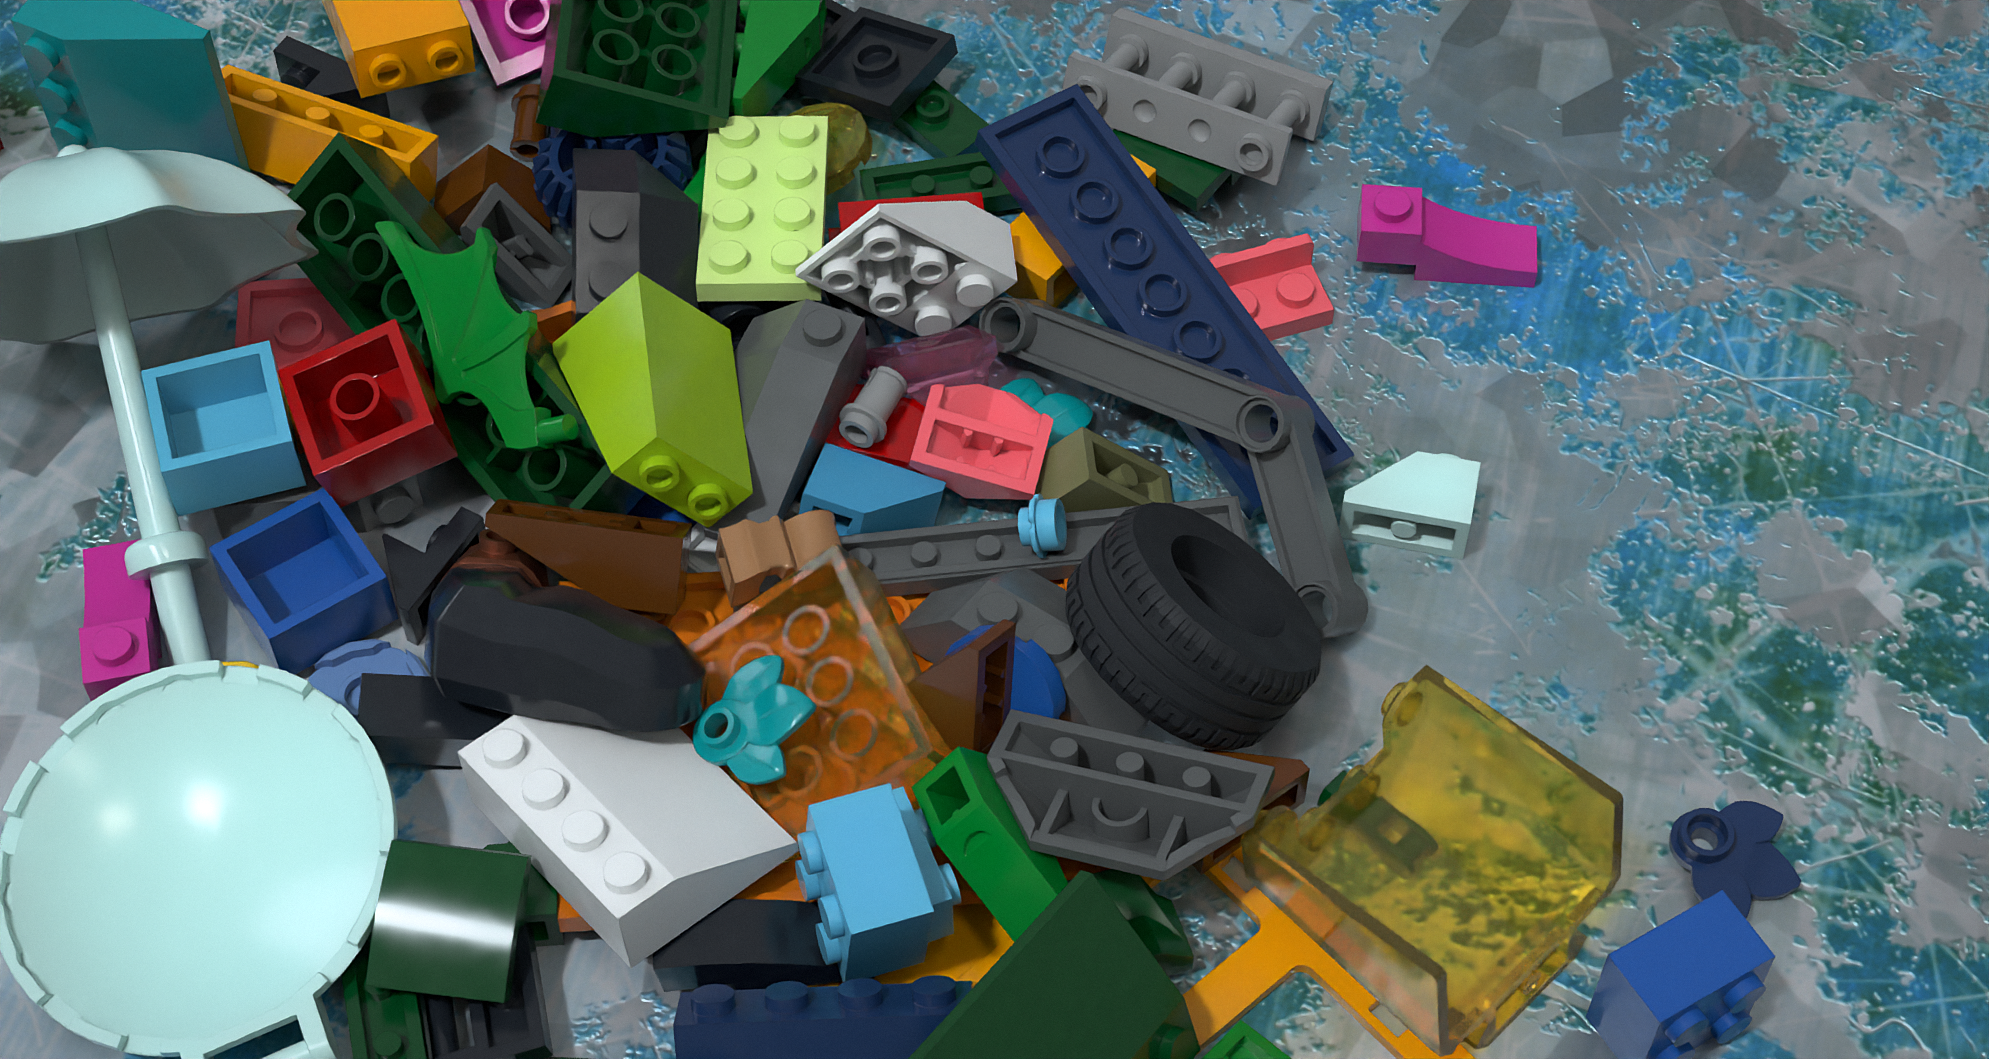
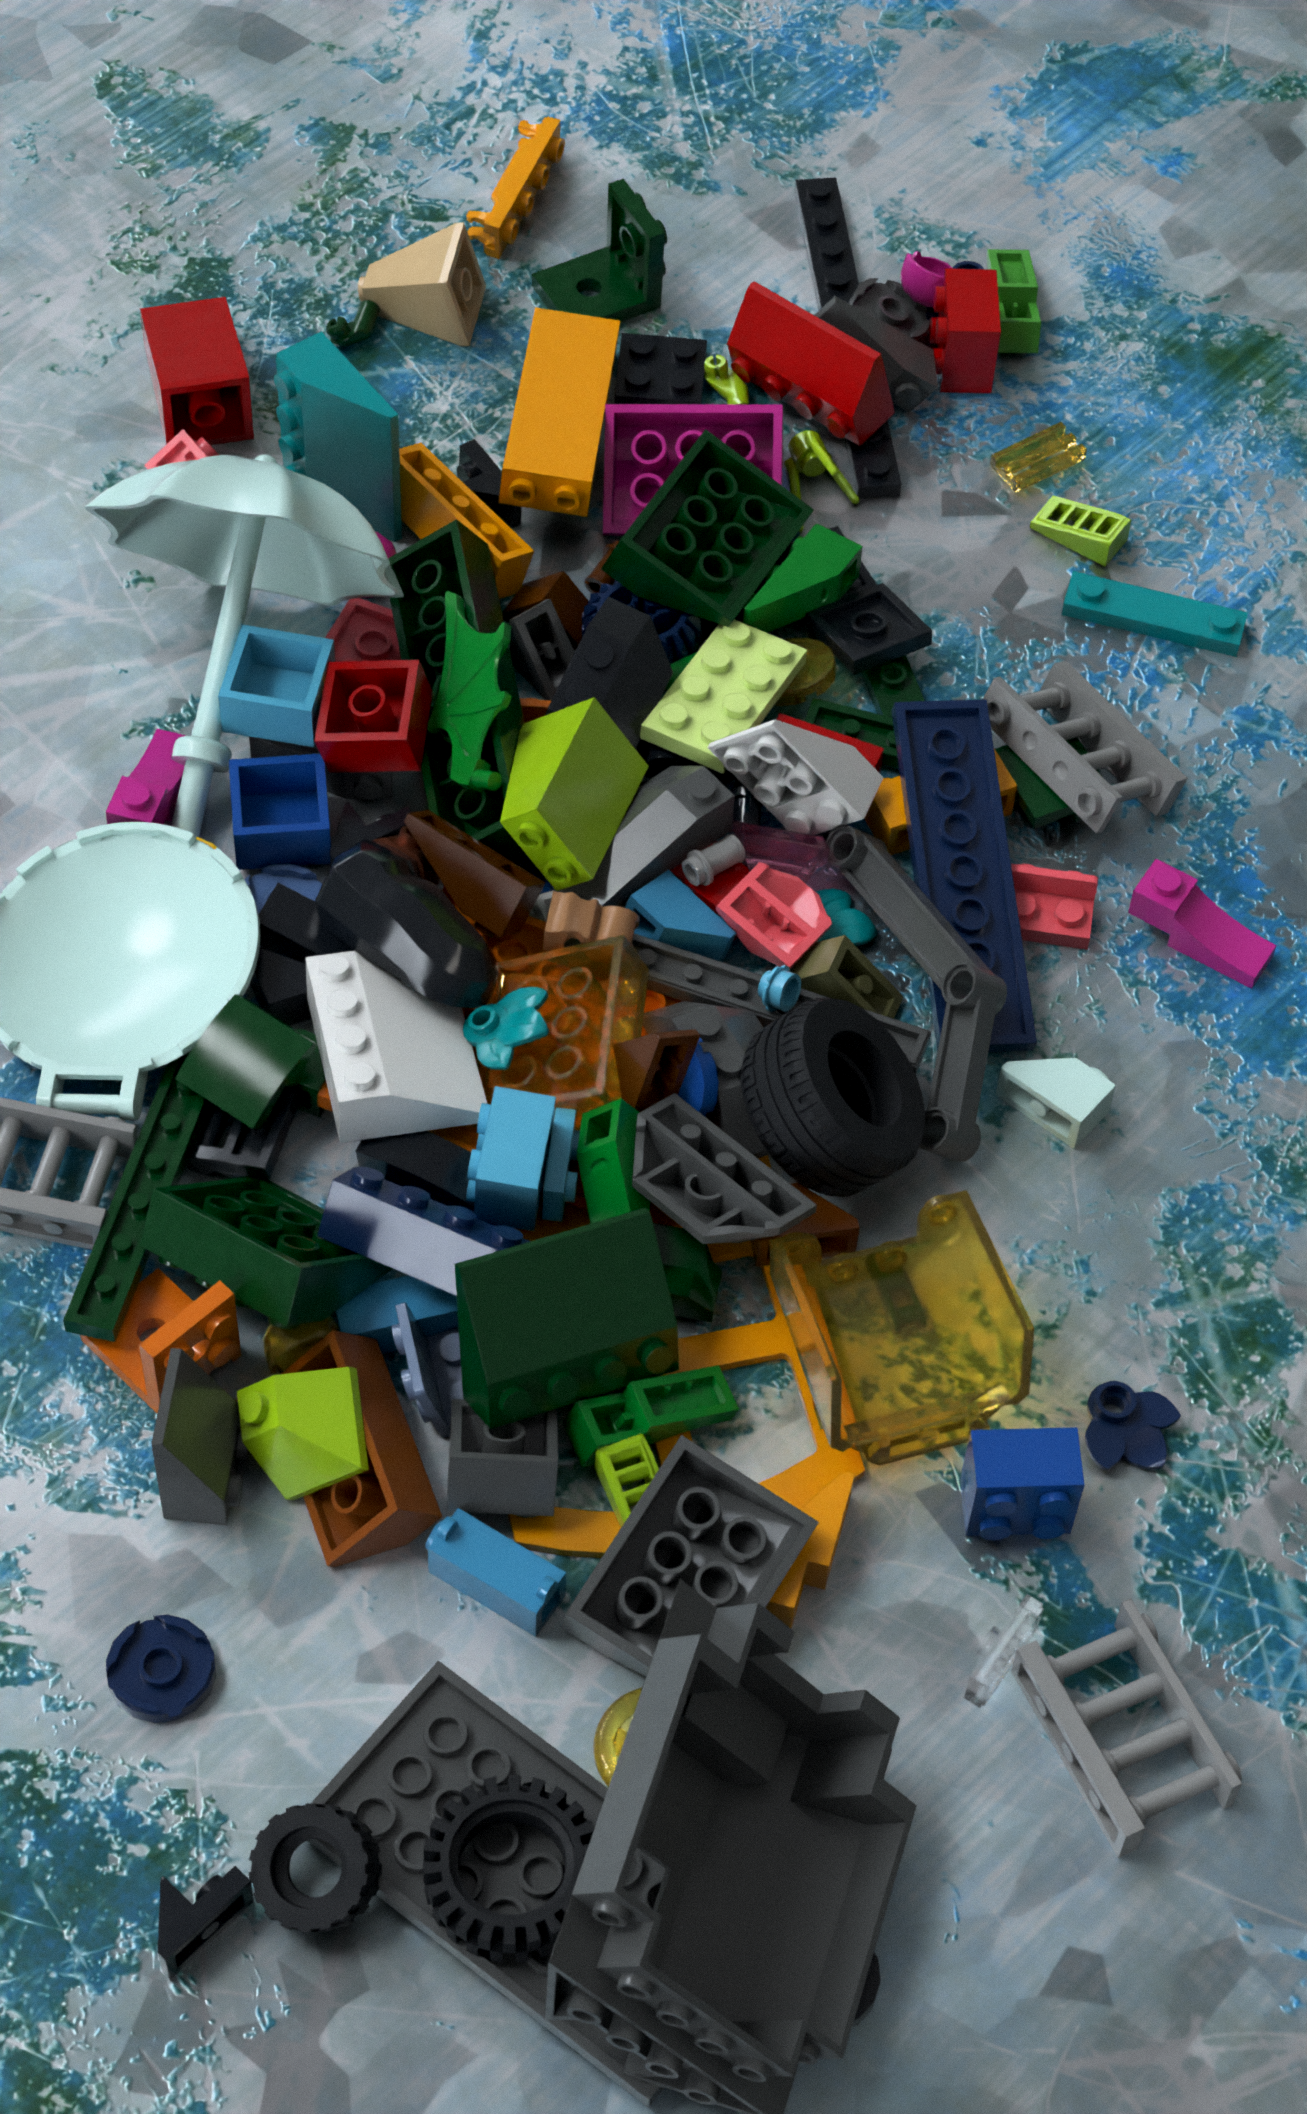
camera: 25 degrees right, 0 degrees up
none -> black slope [250,948,312,1026]

